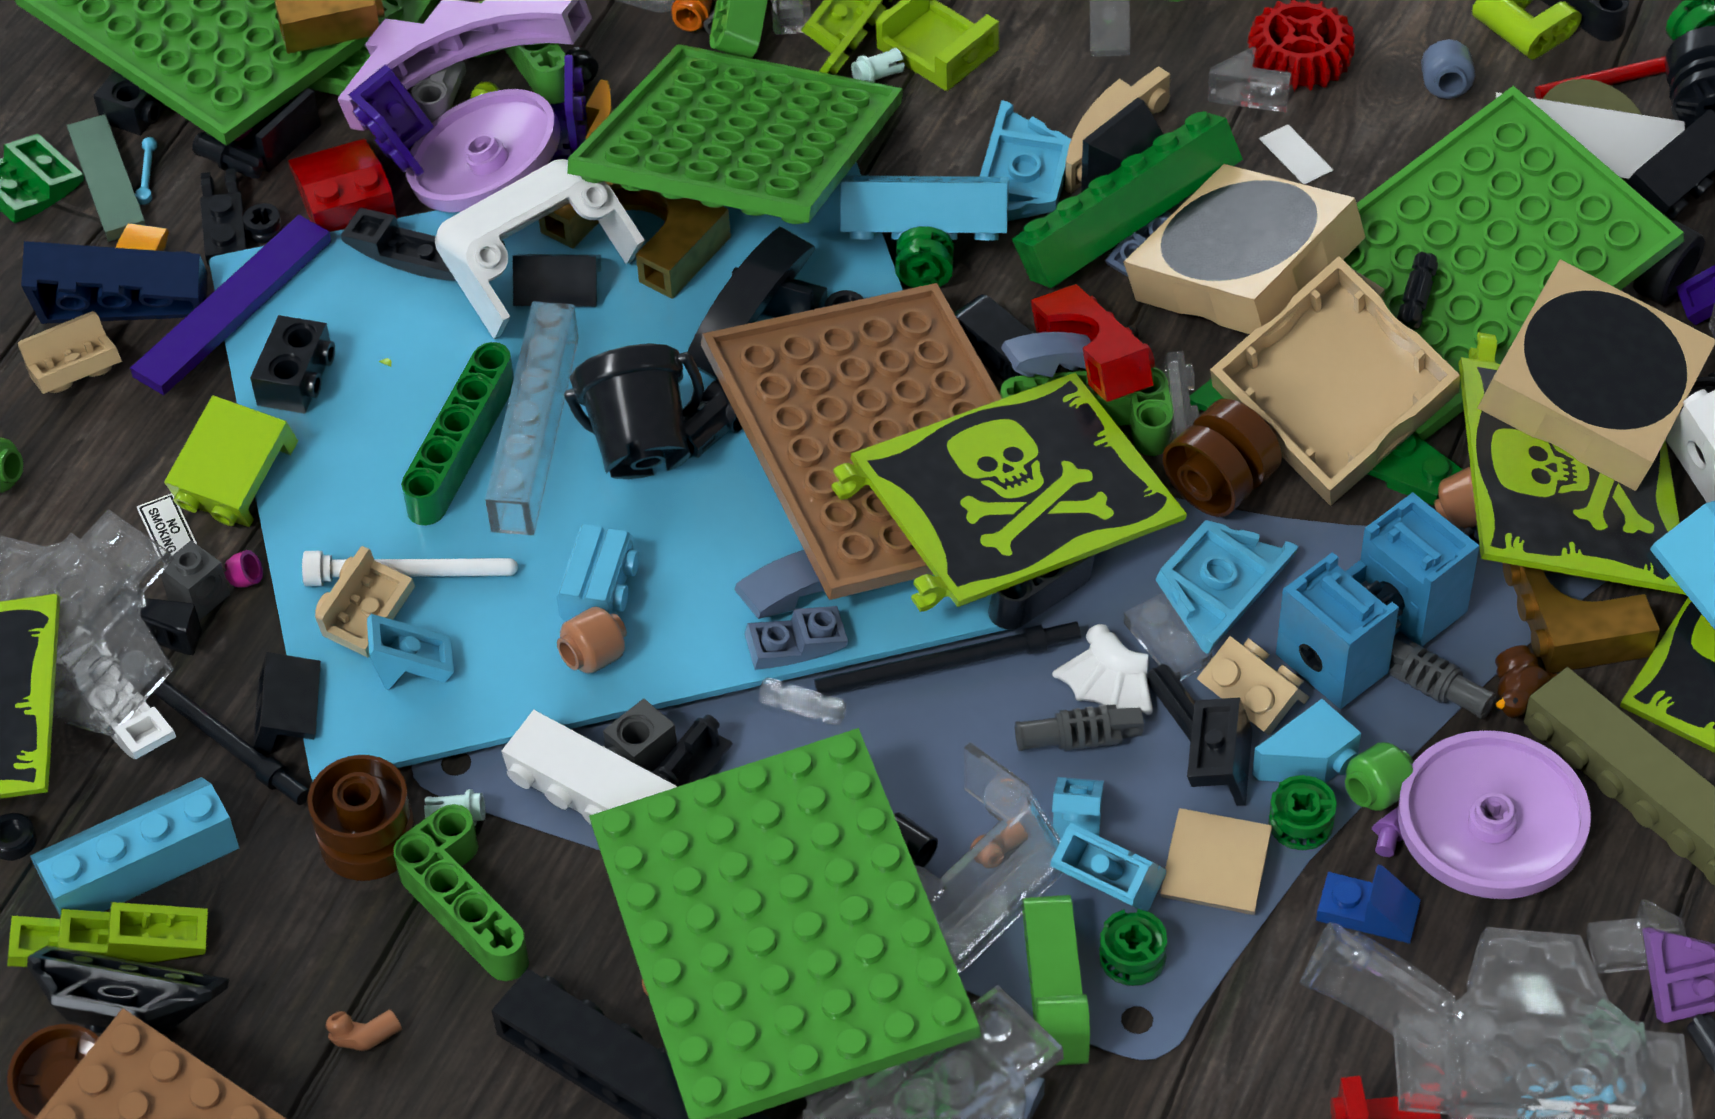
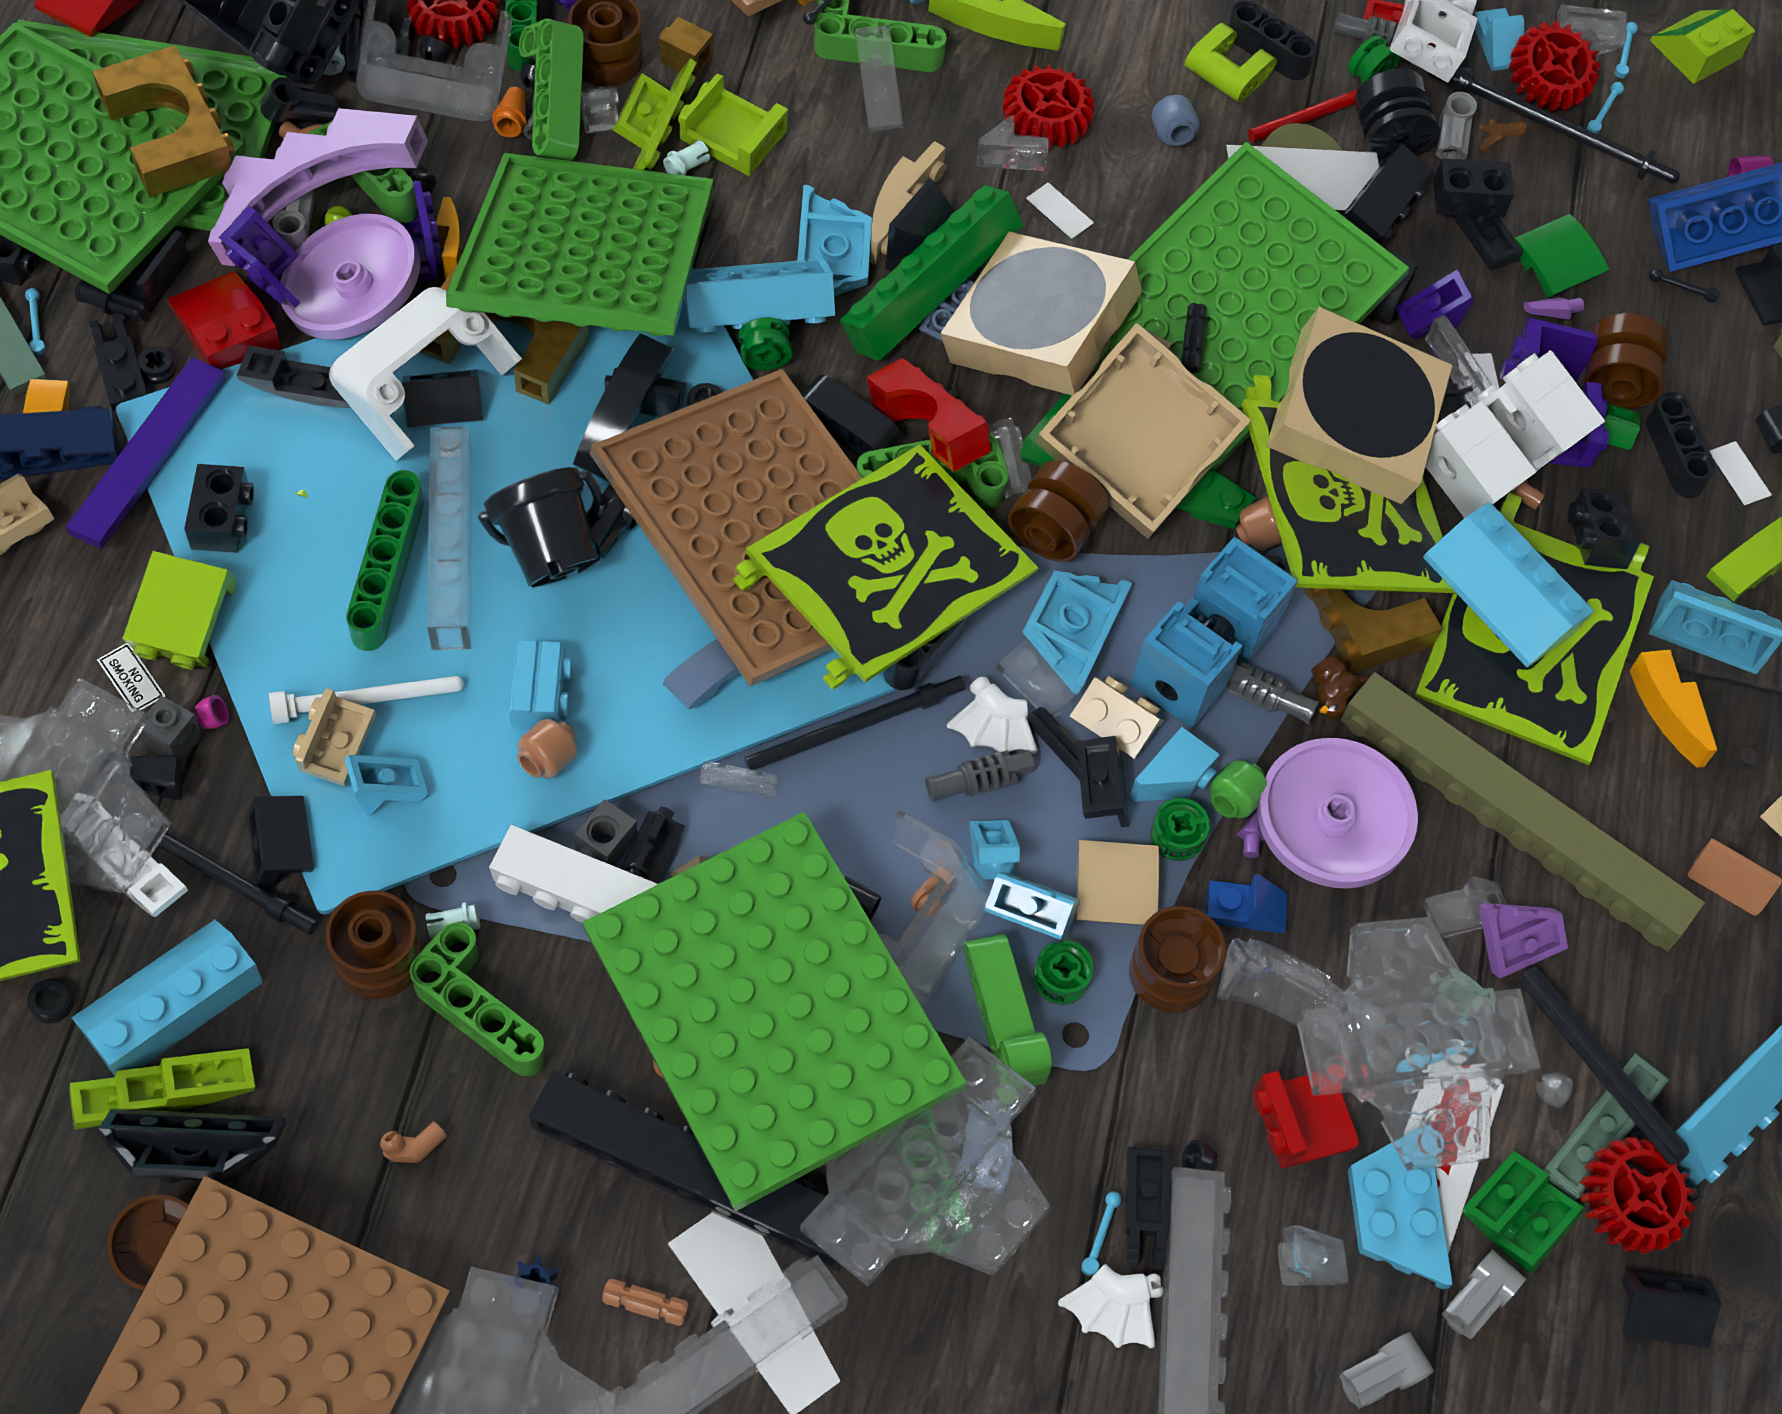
camera: 20 degrees left, 10 degrees up
sand blue slope [744,606,848,670] -> none
sand blue slope [1001,332,1092,378] -> none
none -> reddish brown wheel [1129,906,1226,1013]

